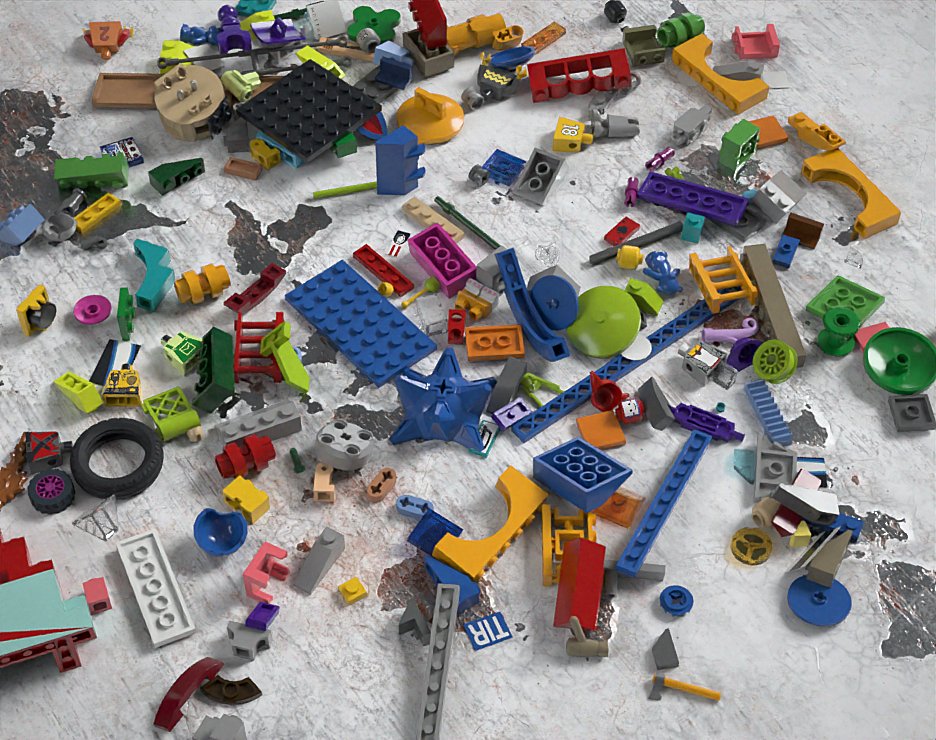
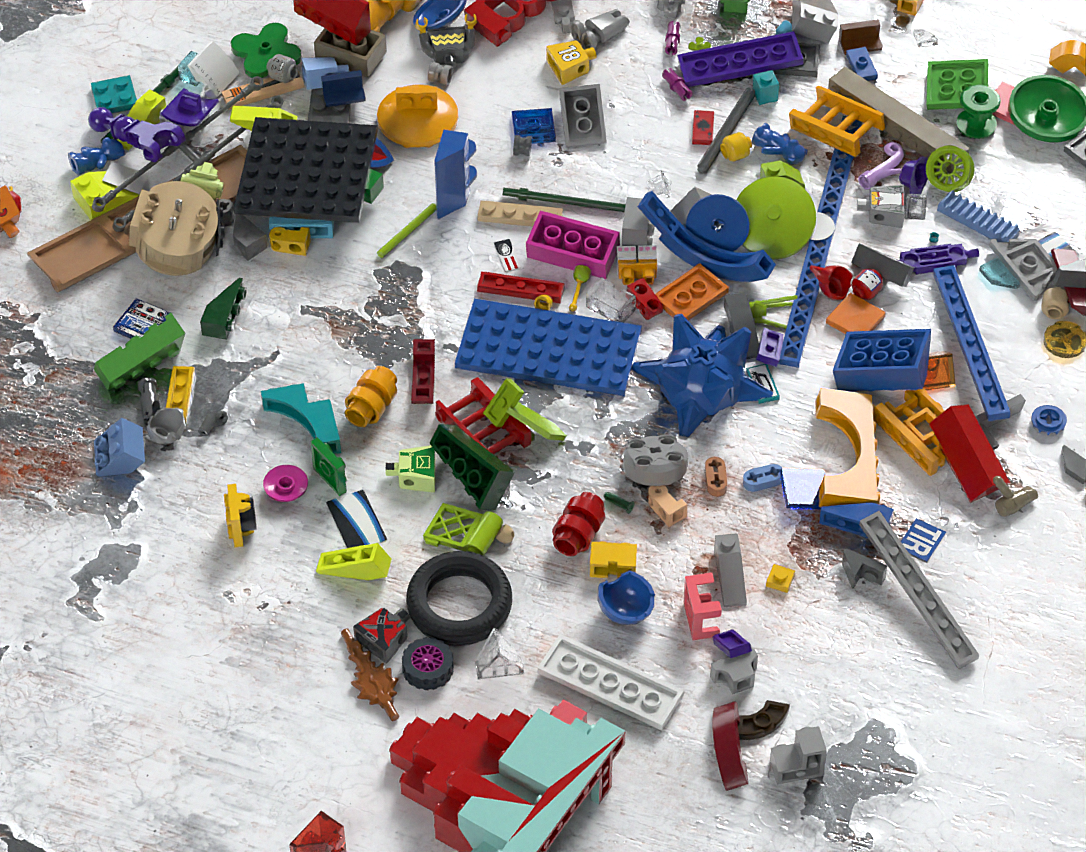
camera: 35 degrees left, 0 degrees up
yellow torso [102,363,142,407] -> none
light grey slope [214,400,302,447] -> none
nougat tile [224,157,263,180] -> none

